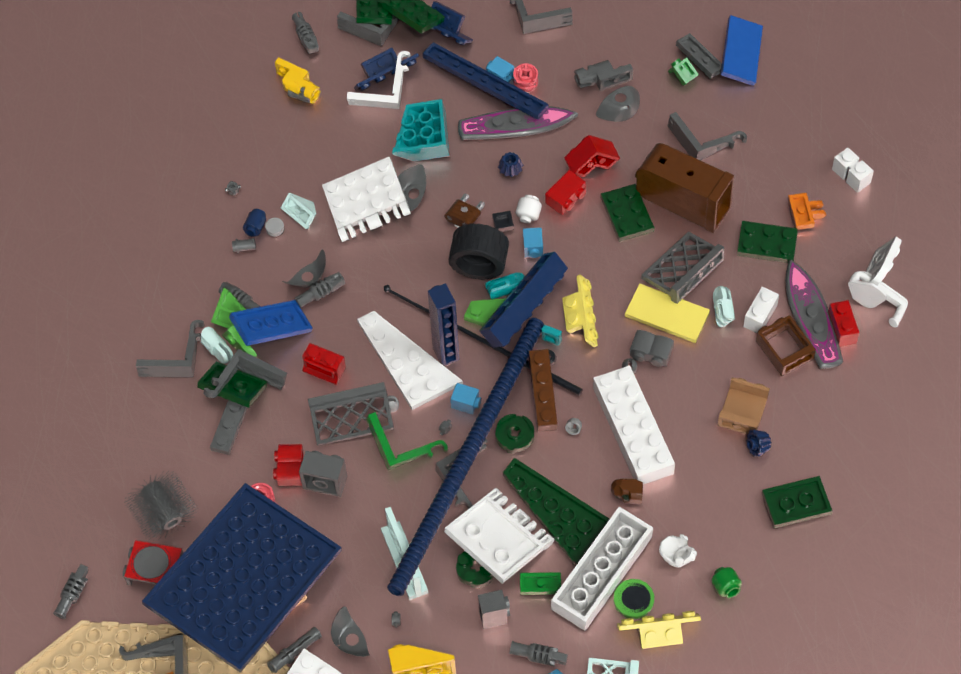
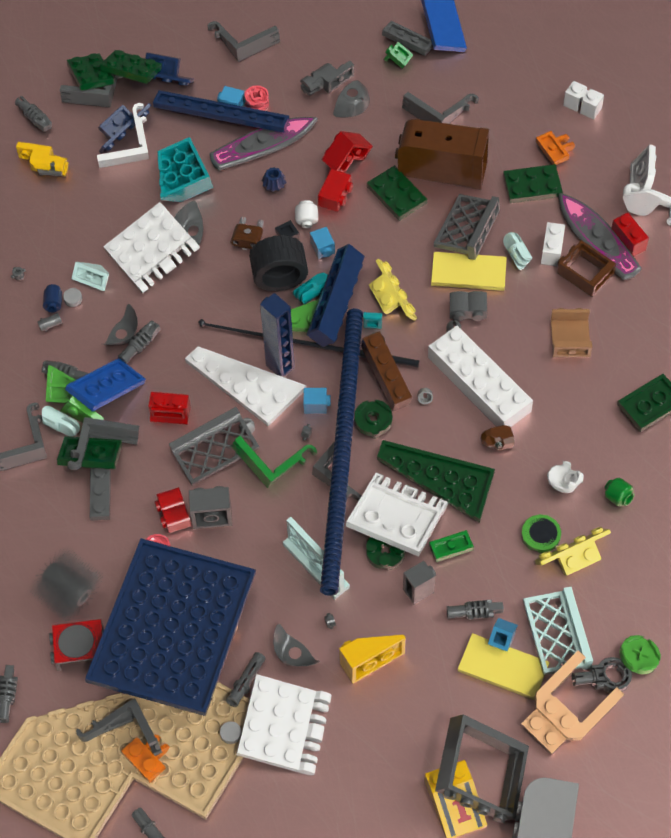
camera: 20 degrees left, 0 degrees up
white brick [551,507,653,631] -> none
dark blue piece [746,430,772,457] -> none

